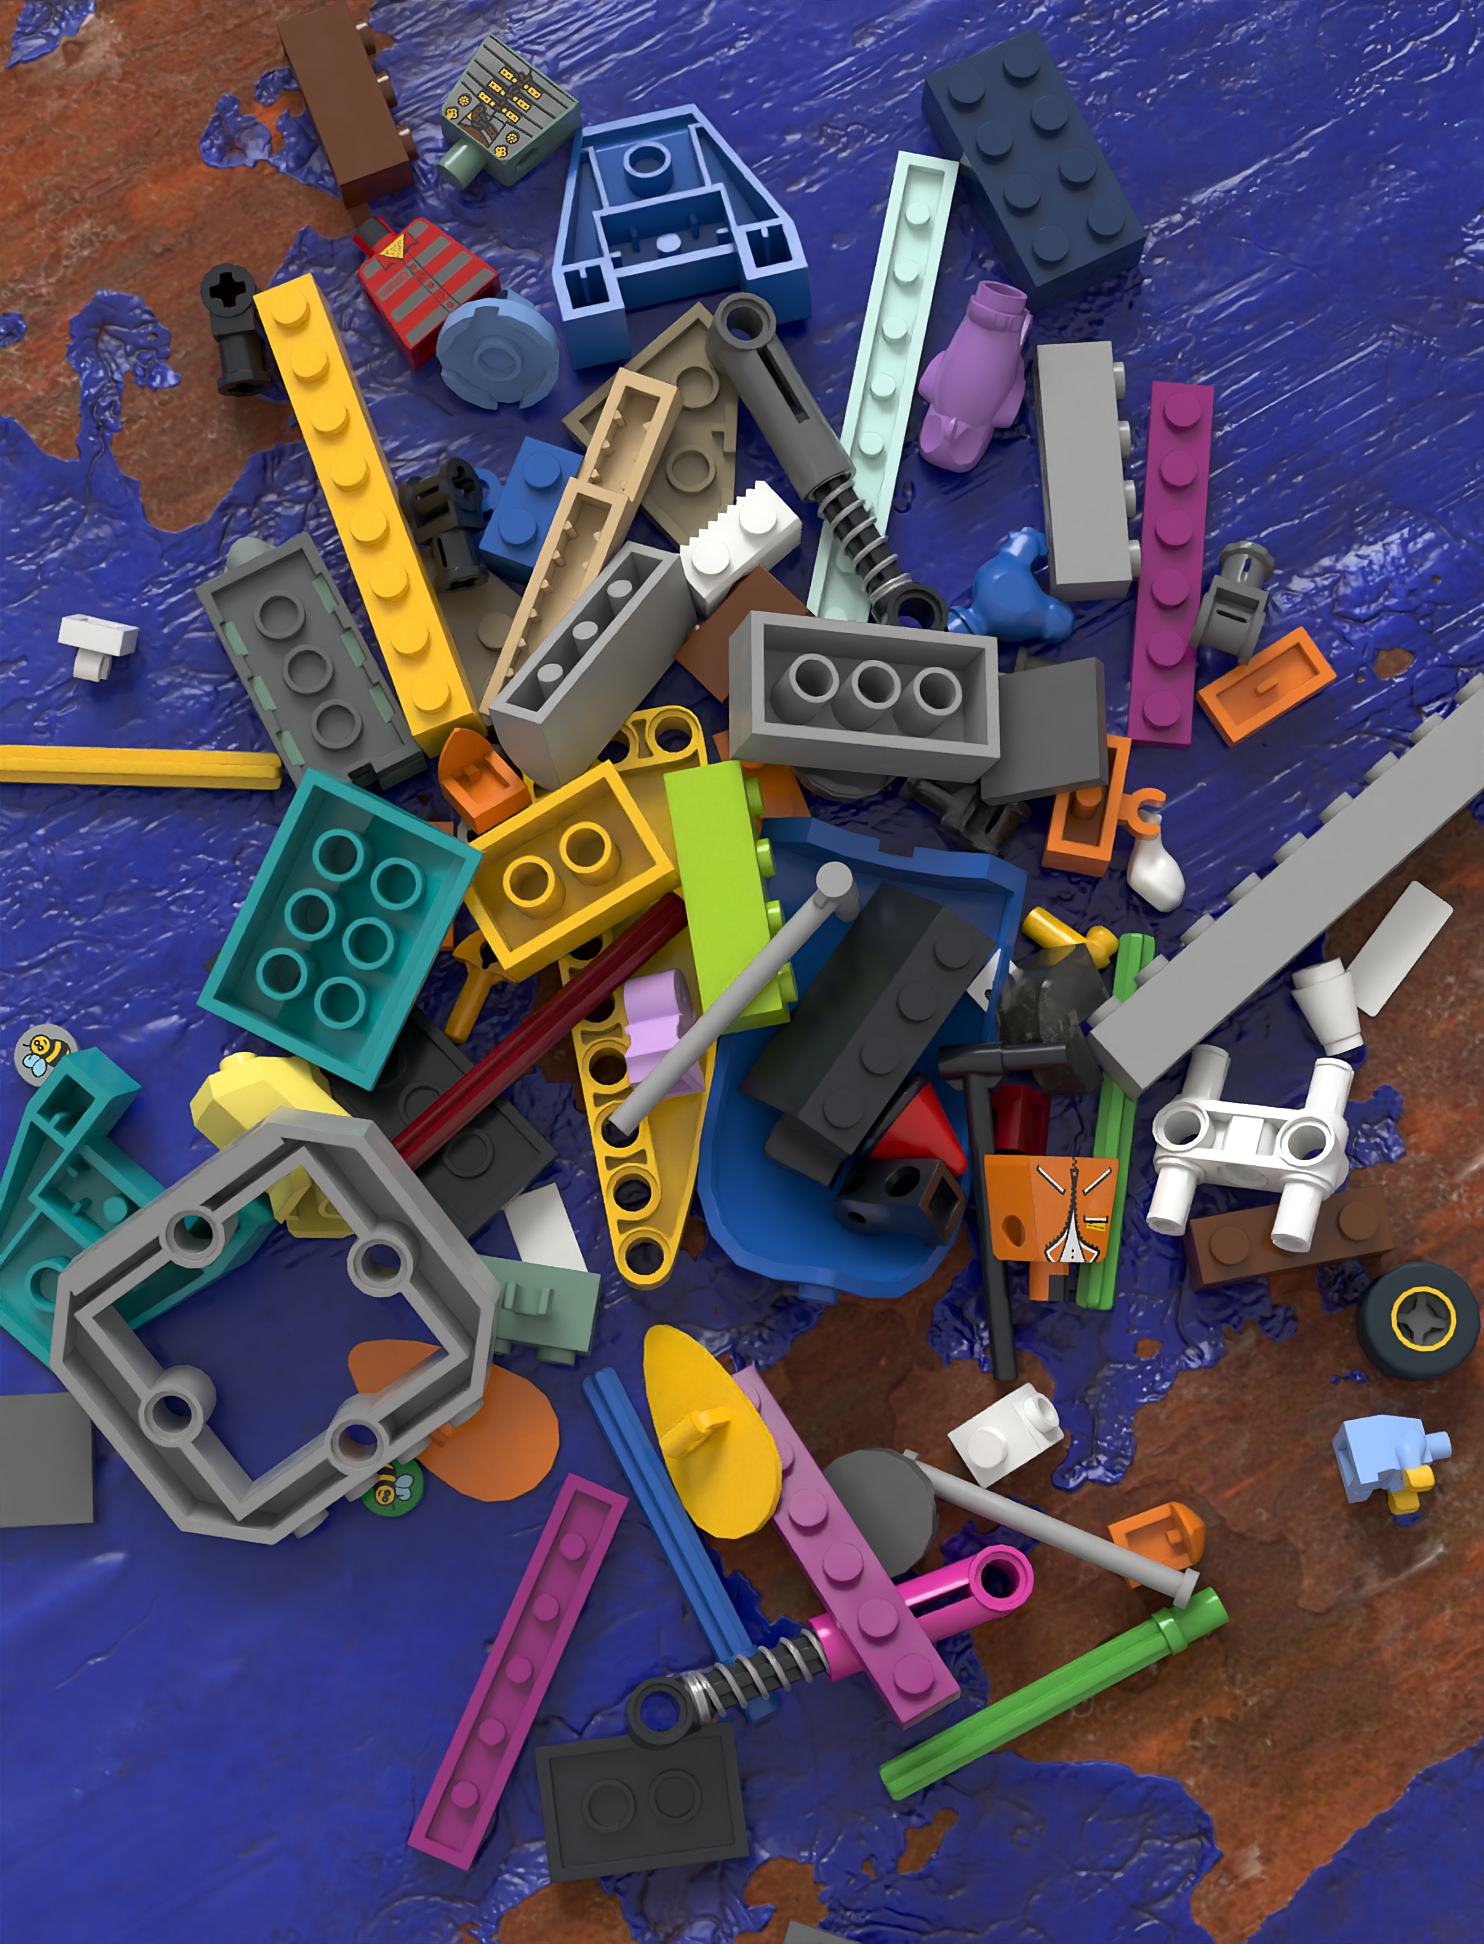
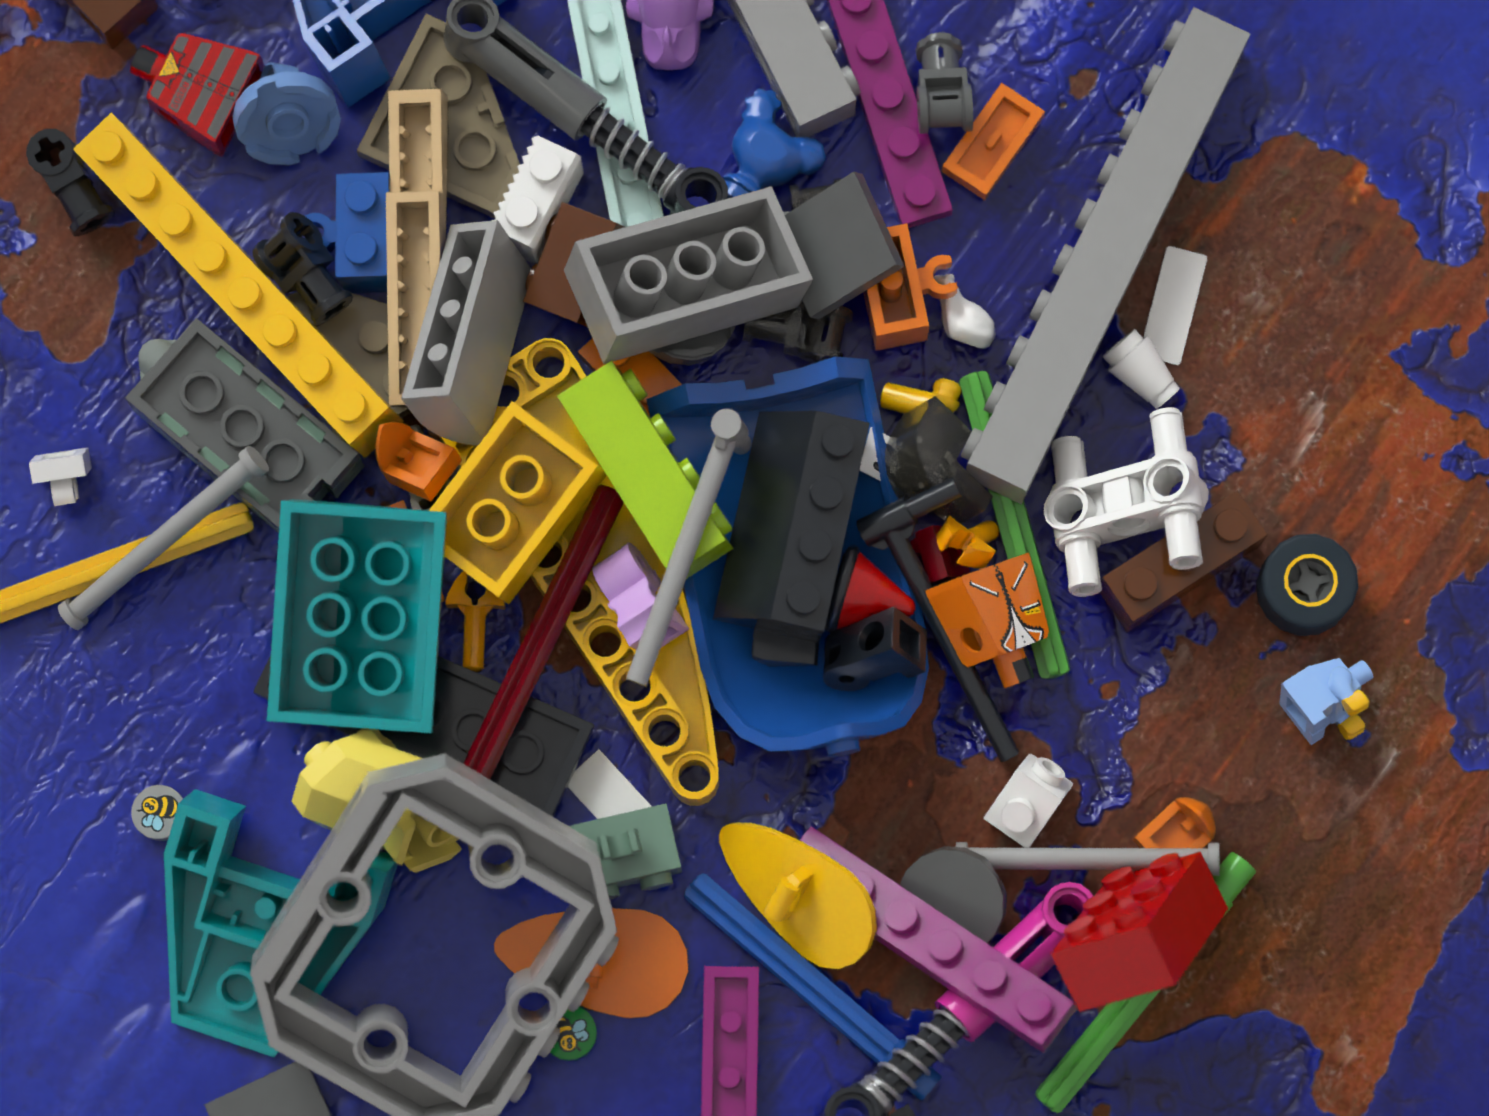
camera: 20 degrees left, 0 degrees up
none -> light grey bar [58,446,269,630]
none -> light orange bar [936,516,999,569]
none -> red brick [1051,851,1228,1012]

